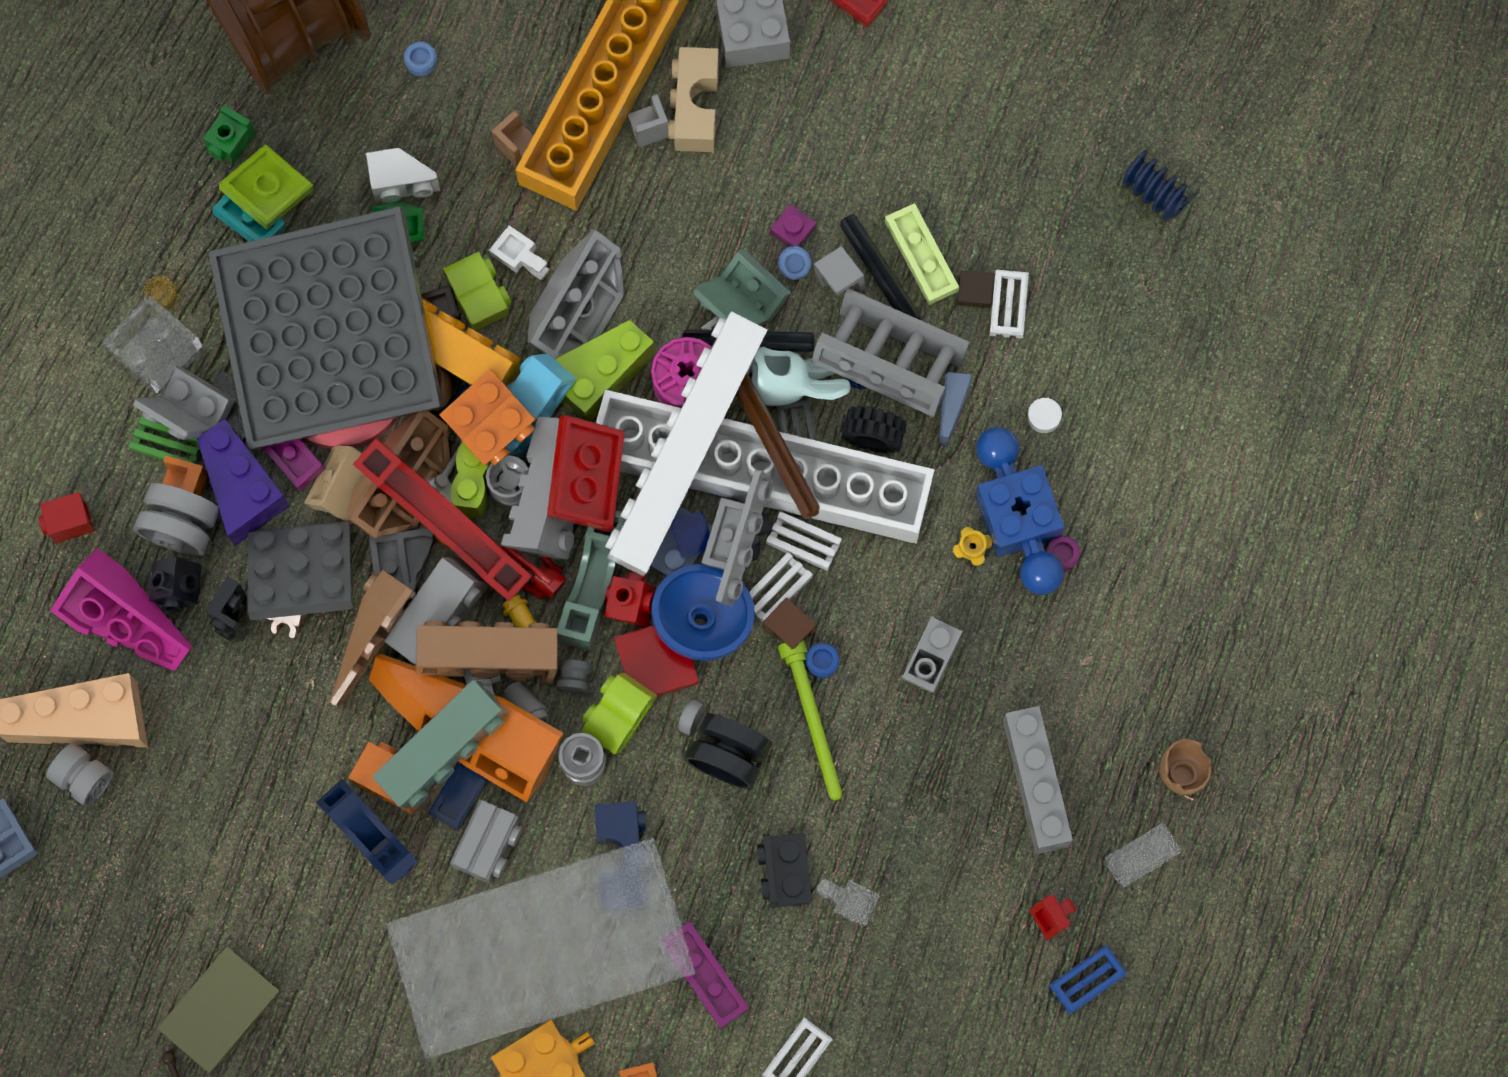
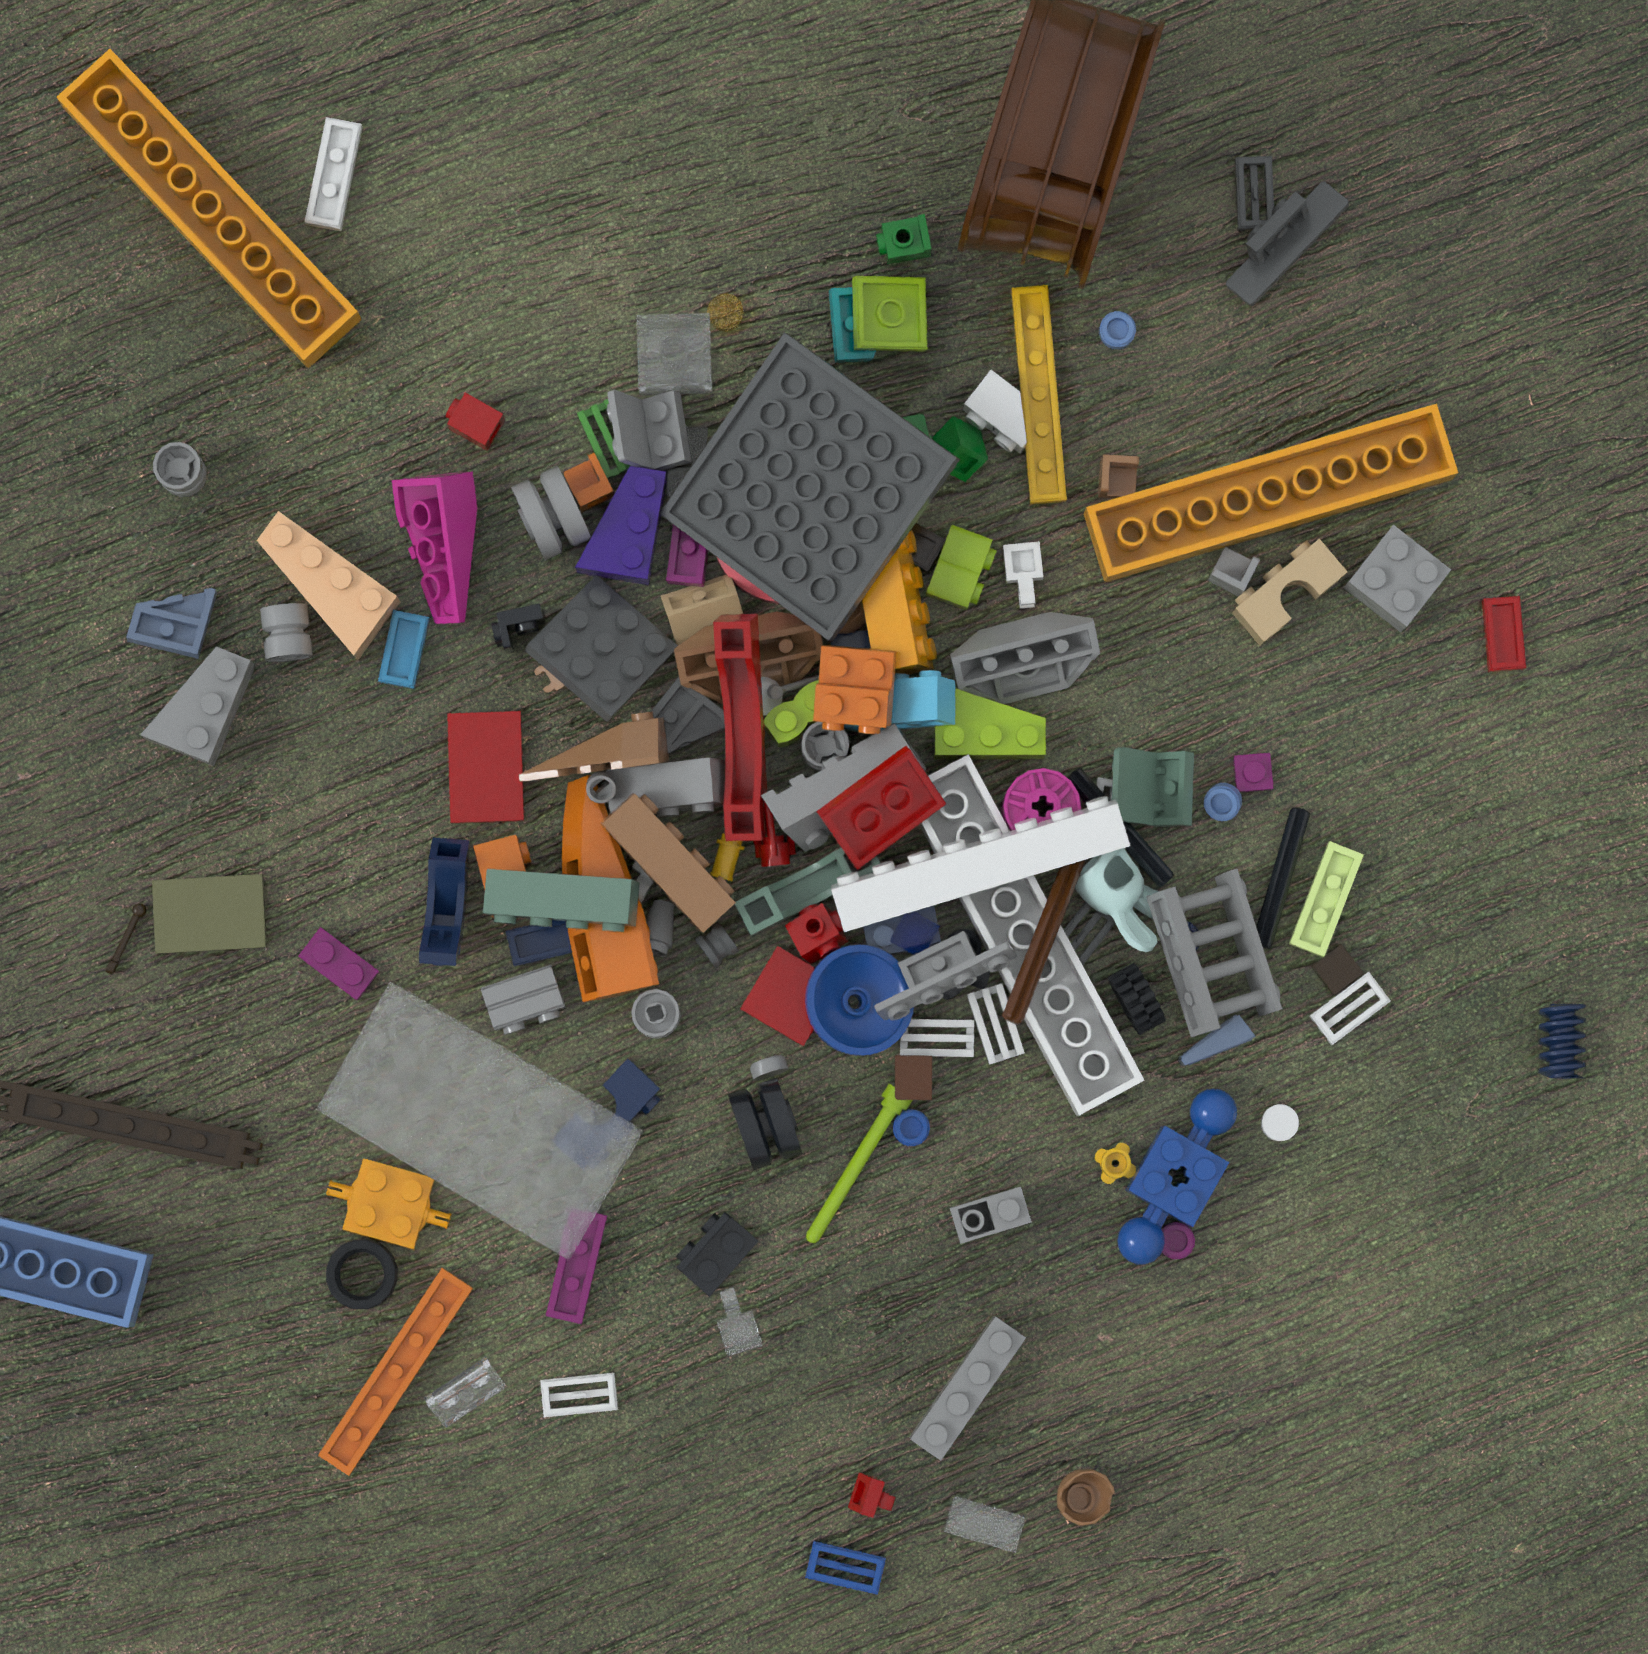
camera: 40 degrees right, 10 degrees up
black brick [149,556,202,612] -> none
lime brick [581,672,658,755] -> none
light grey panel [814,246,865,295] -> none
none -> light grey wedge [140,646,256,766]
none -> magenta plate [298,927,380,1001]
none -> dark azure tile [378,610,430,690]
none -> red tile [447,711,524,824]
none -> light grey hinge [586,771,616,803]
none -> yellow tile [1011,285,1067,505]

